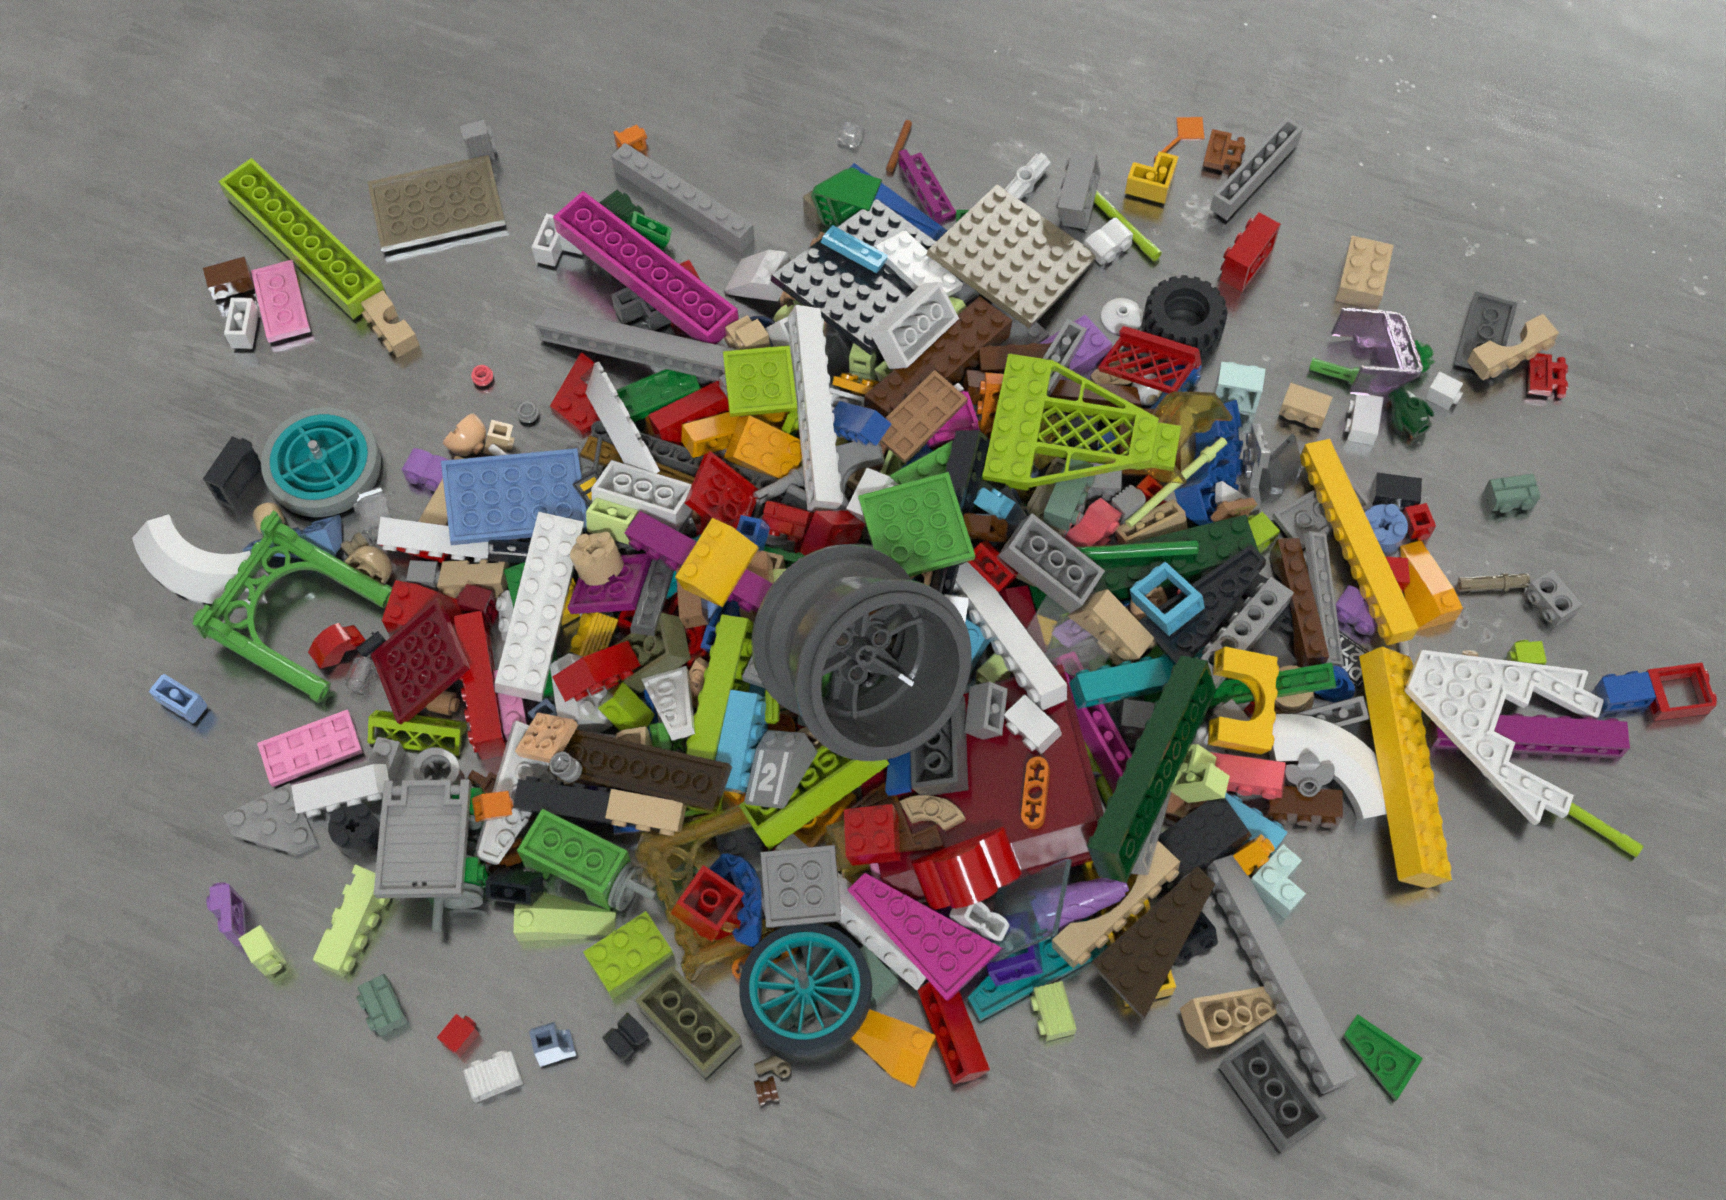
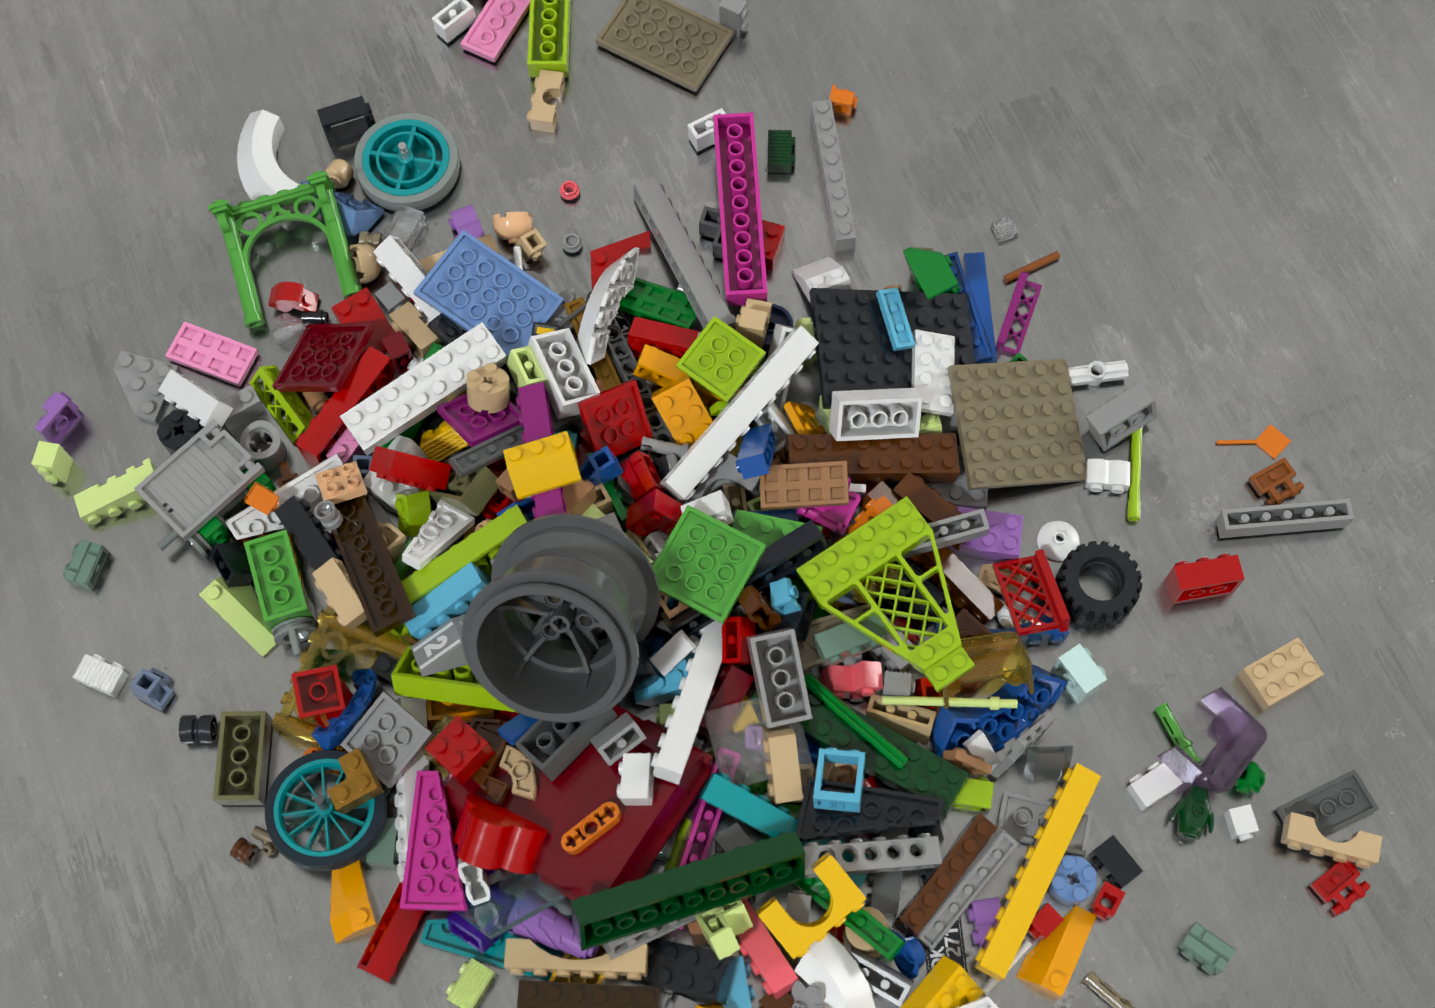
camera: 45 degrees right, 5 degrees up
light blue brick [149,674,207,723] -> none
red brick [436,1014,479,1058] -> none
lime brick [583,911,675,1000] -> none
green brick [626,211,672,251] -> none
yellow brick [1125,151,1179,204] -> none
tan brick [1279,383,1332,429] -> none
none -> pearl gold brick [327,748,384,814]

